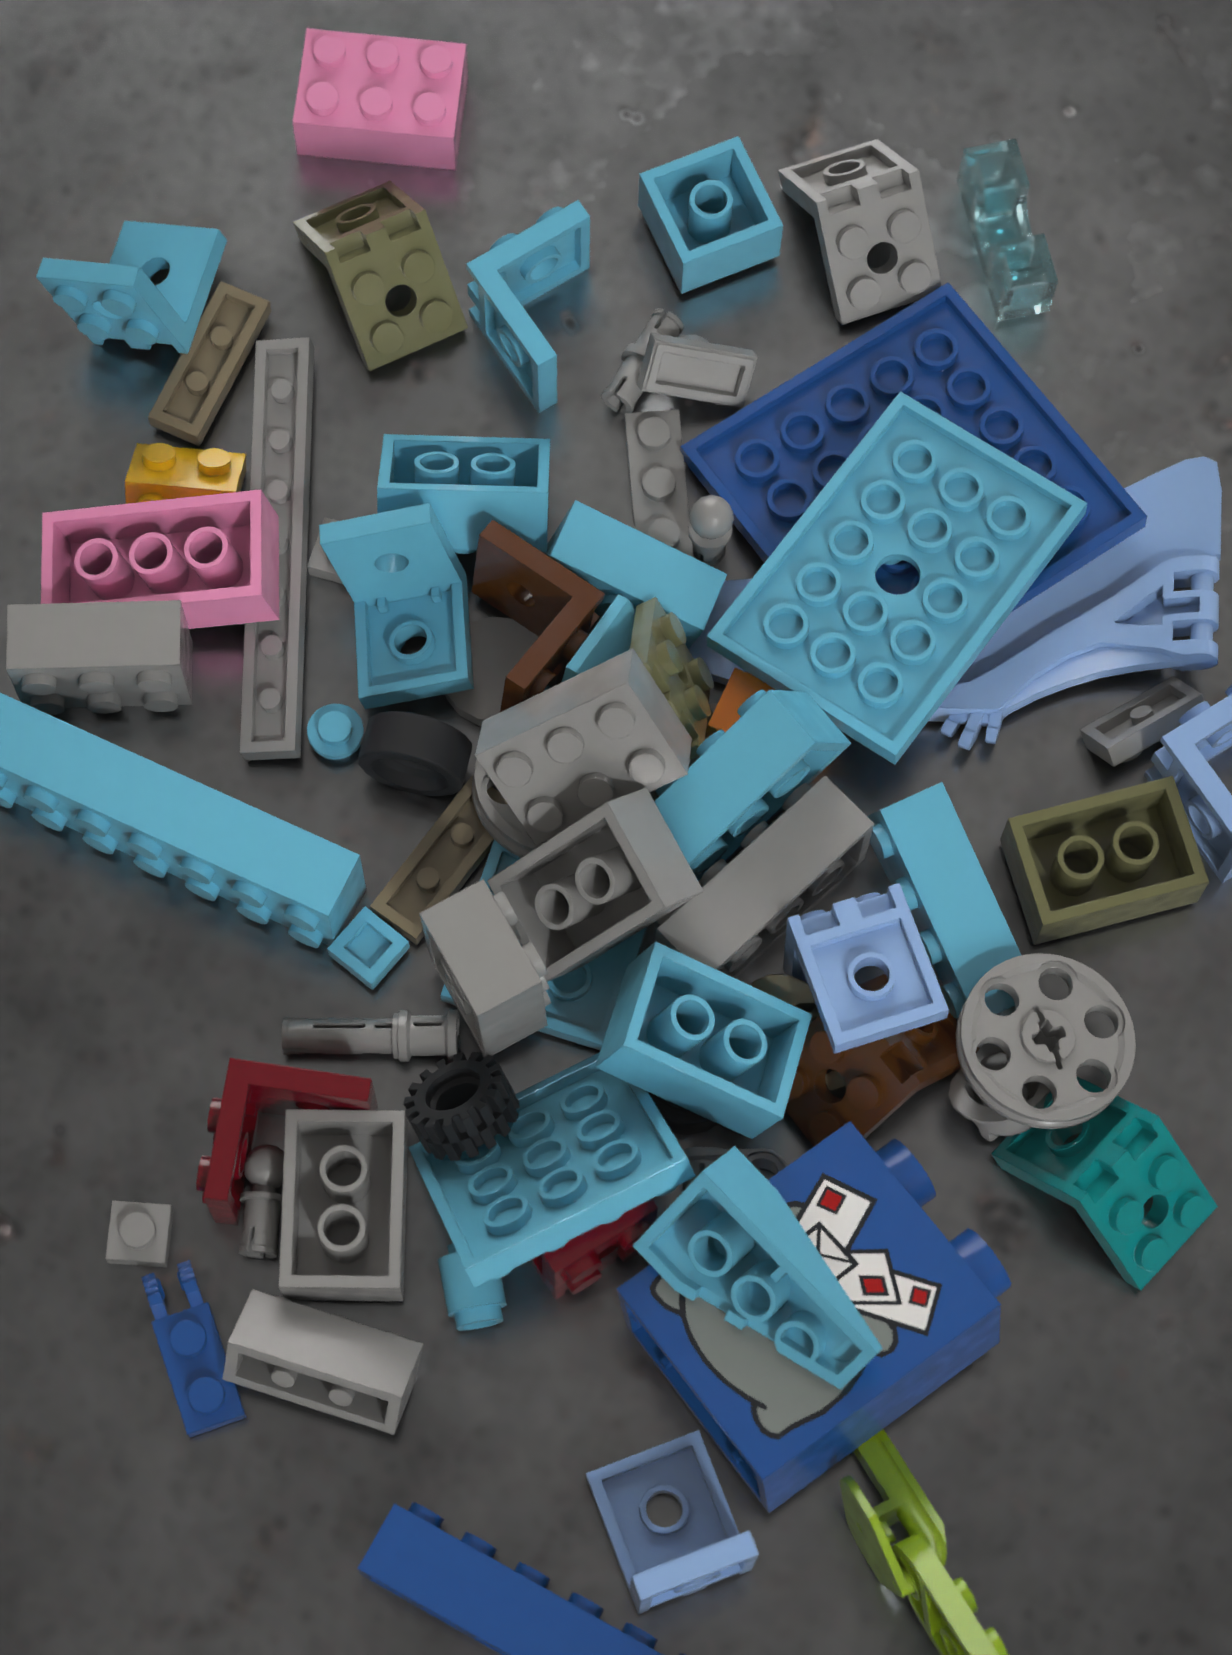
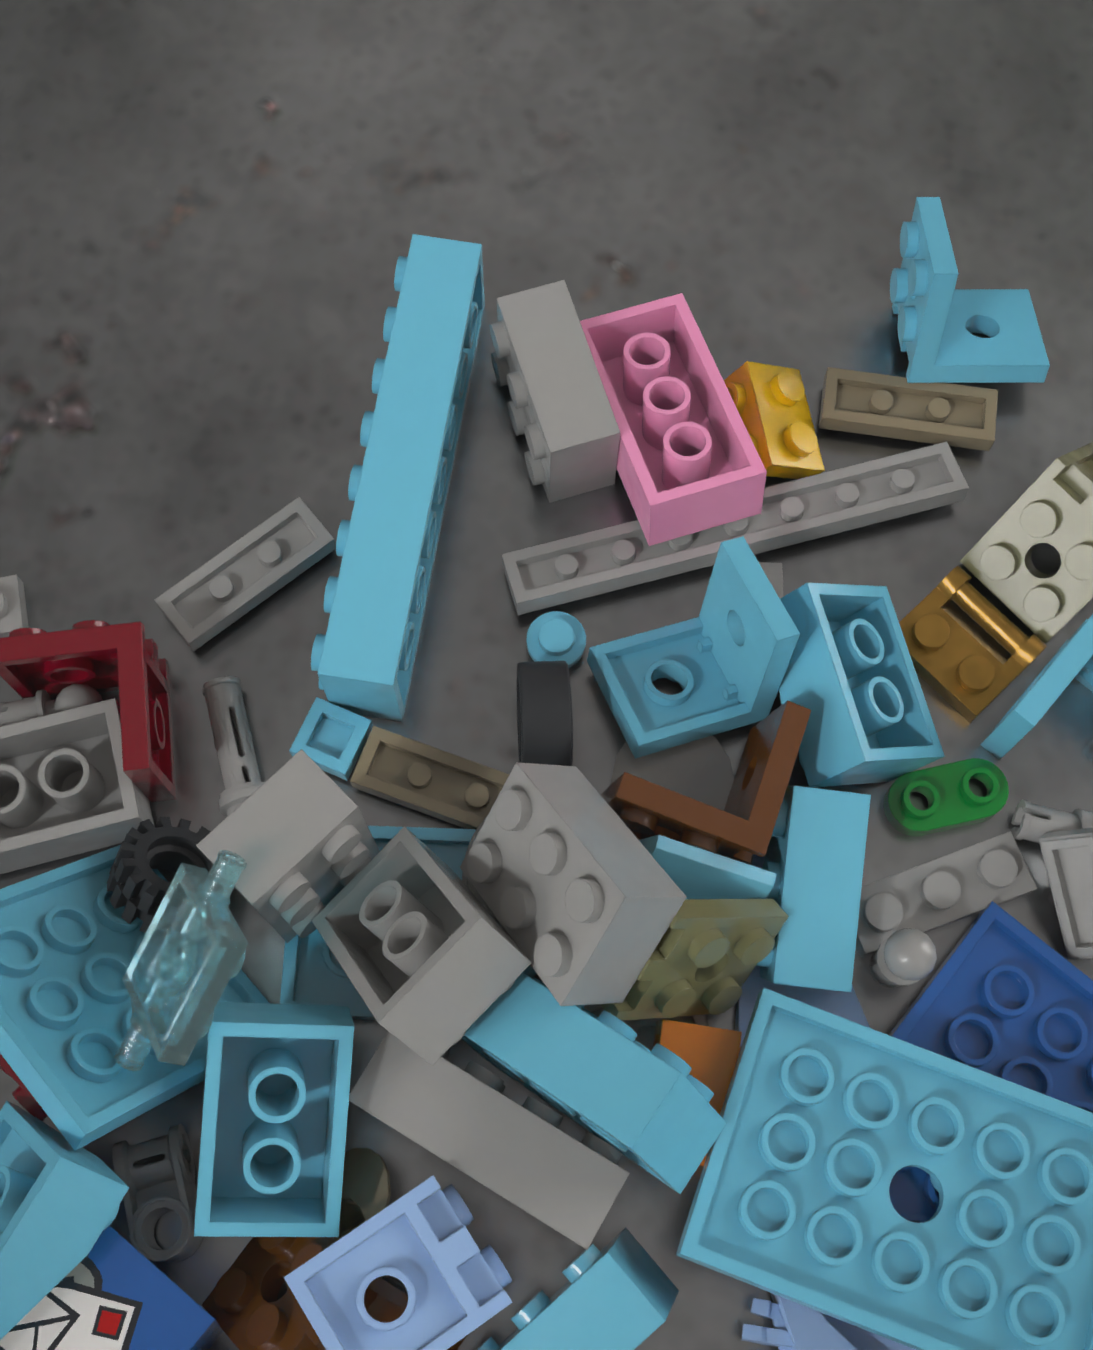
camera: 75 degrees right, 0 degrees up
none -> clear light blue plate [114,850,249,1071]
none -> light grey plate [154,497,336,652]
none -> green plate [883,758,1009,837]
none -> pearl gold plate [899,565,1047,723]

